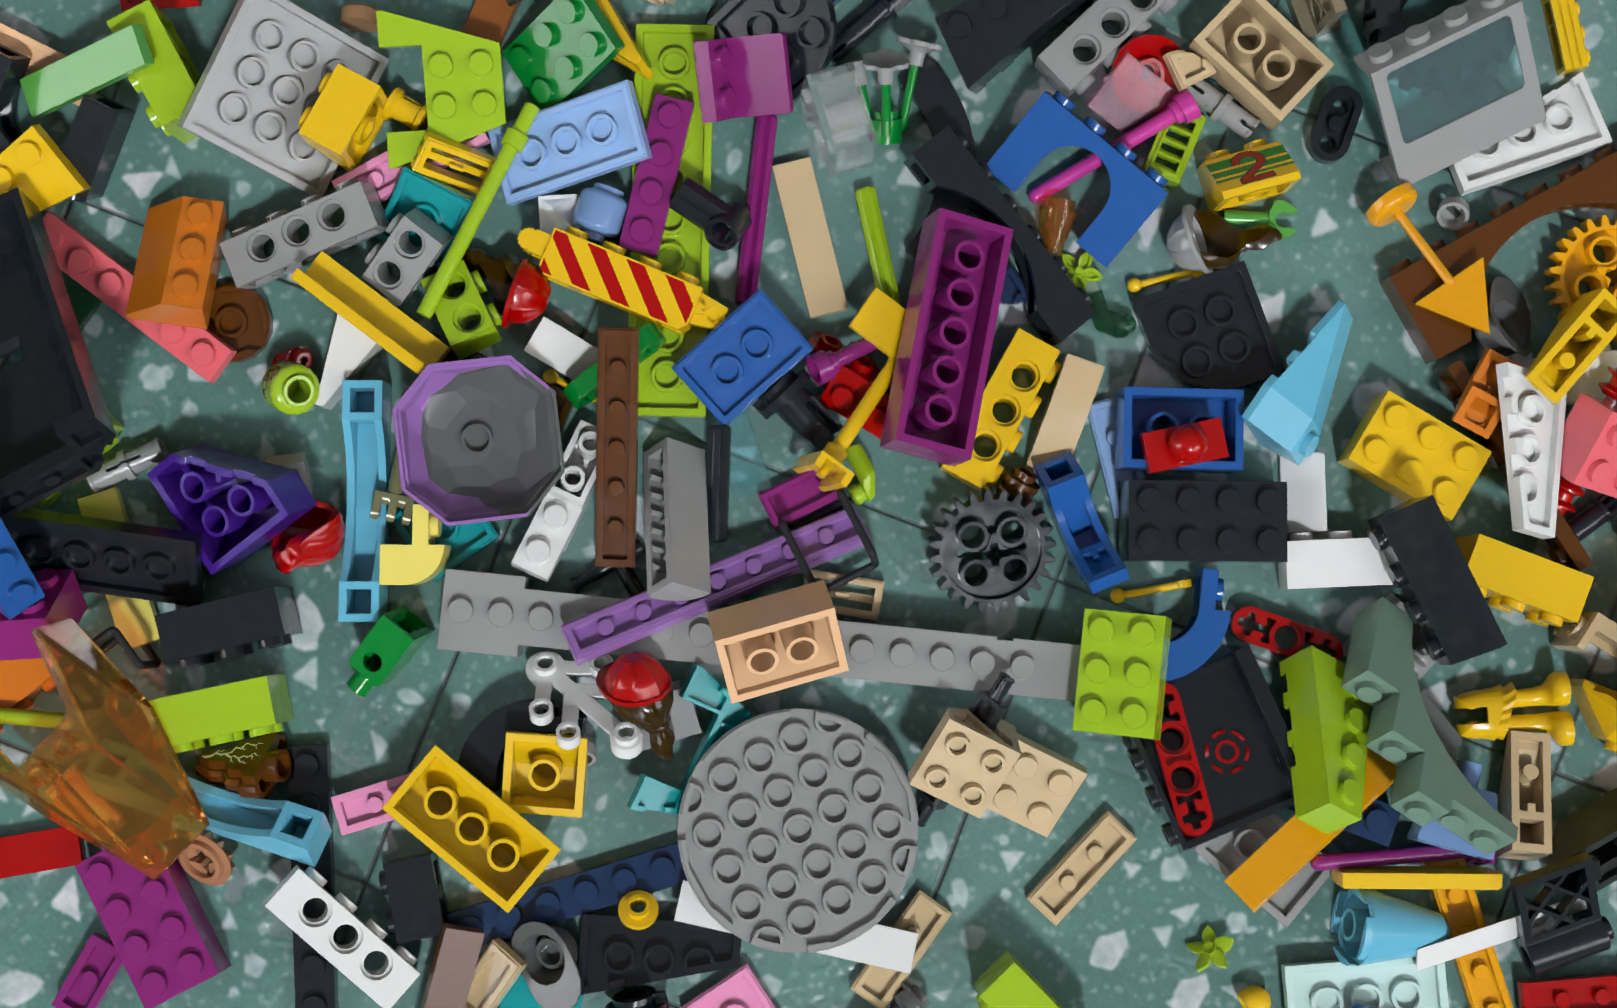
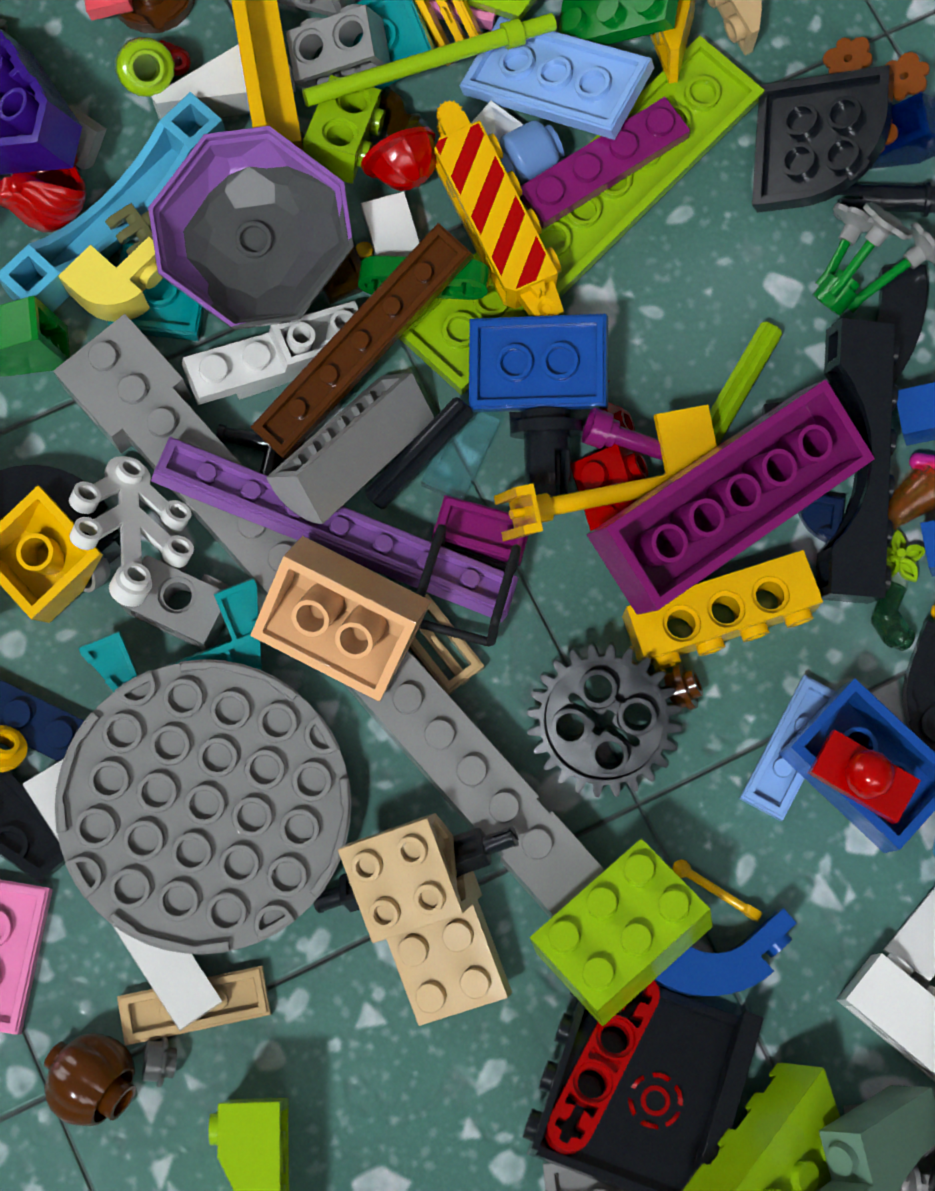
camera: 45 degrees right, 10 degrees down
red piece [595,651,675,760] -> none
black piece [669,177,752,251] -> none
magenta bracket [693,32,794,123] -> none
magenta axle [735,115,778,306] -> none
tan tile [772,157,848,319] -> none
clear brick [800,62,877,178] -> none
lime arm [846,444,876,505] -> none
tan slope [1025,354,1105,474] -> none
tan tile [1026,810,1137,926] -> none
blue arch [1034,450,1130,594] -> none
black brick [1119,480,1288,563] -> none
red beam [1228,606,1343,661] -> none

